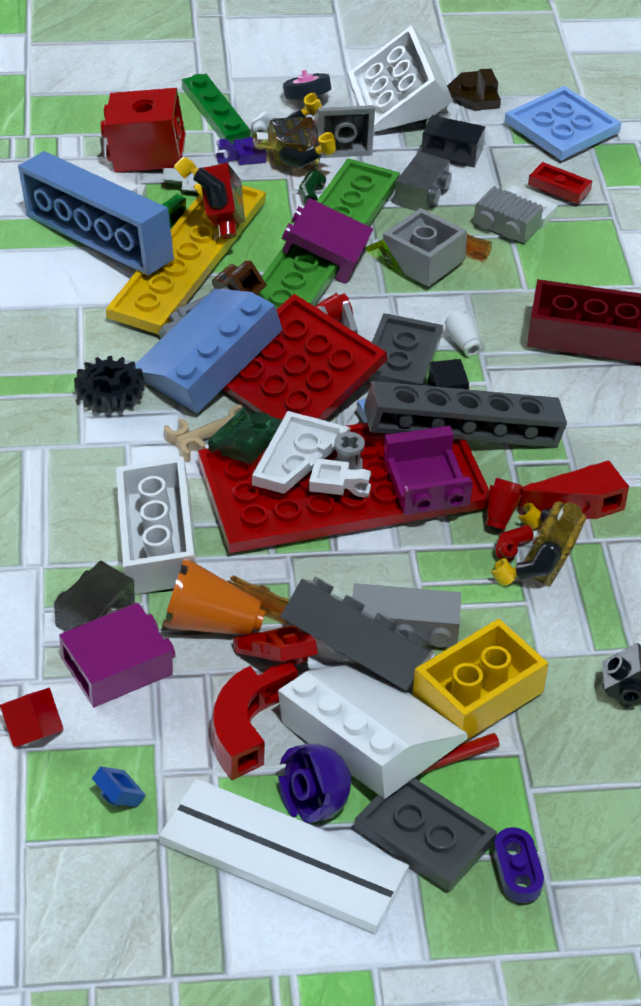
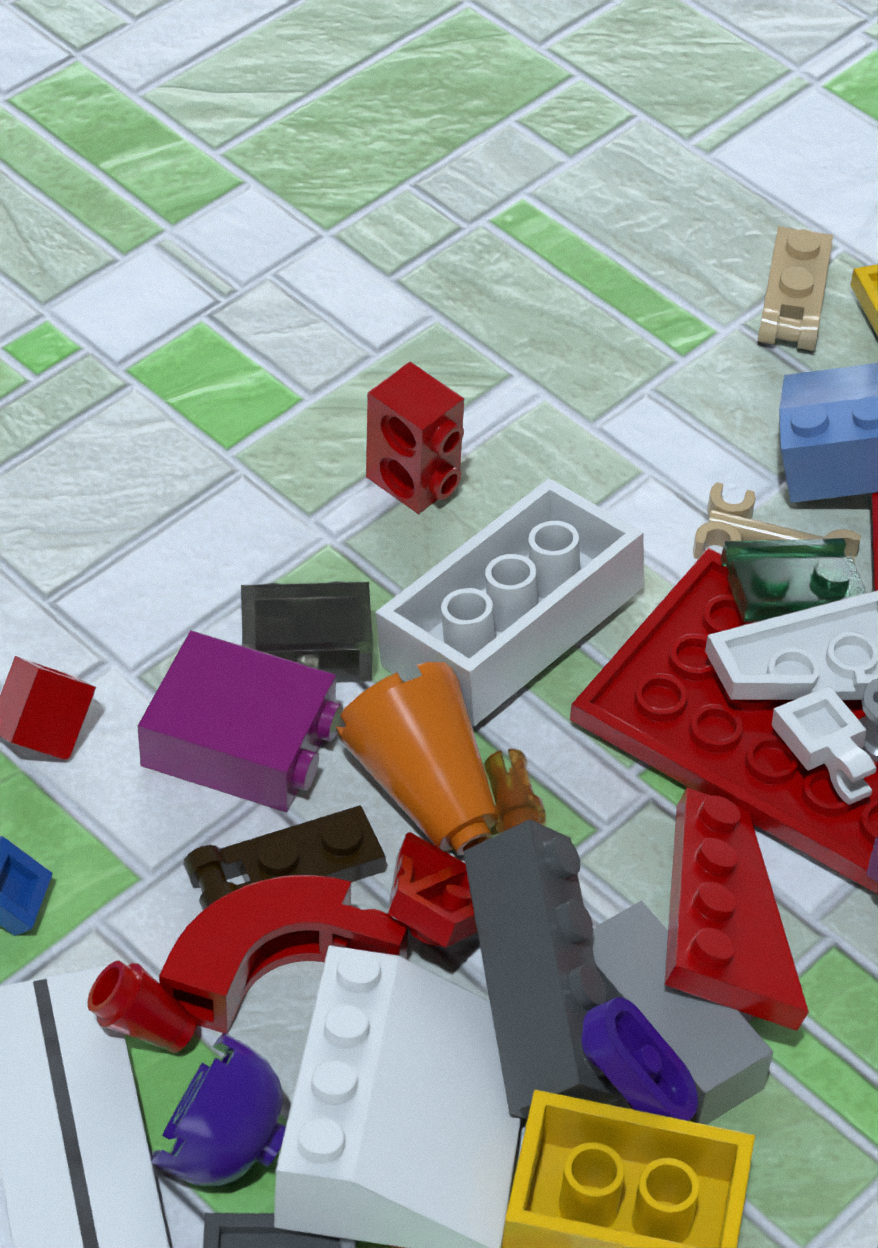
camera: 50 degrees right, 5 degrees up
black gear [74,356,145,413] -> none
none -> red cone [87,961,197,1053]
none -> dark brown plate [183,805,386,910]
none -> red brick [366,361,465,515]
none -> dark purple plate [581,997,698,1121]
none -> red wing [664,787,809,1031]
none -> tan plate [757,226,833,351]

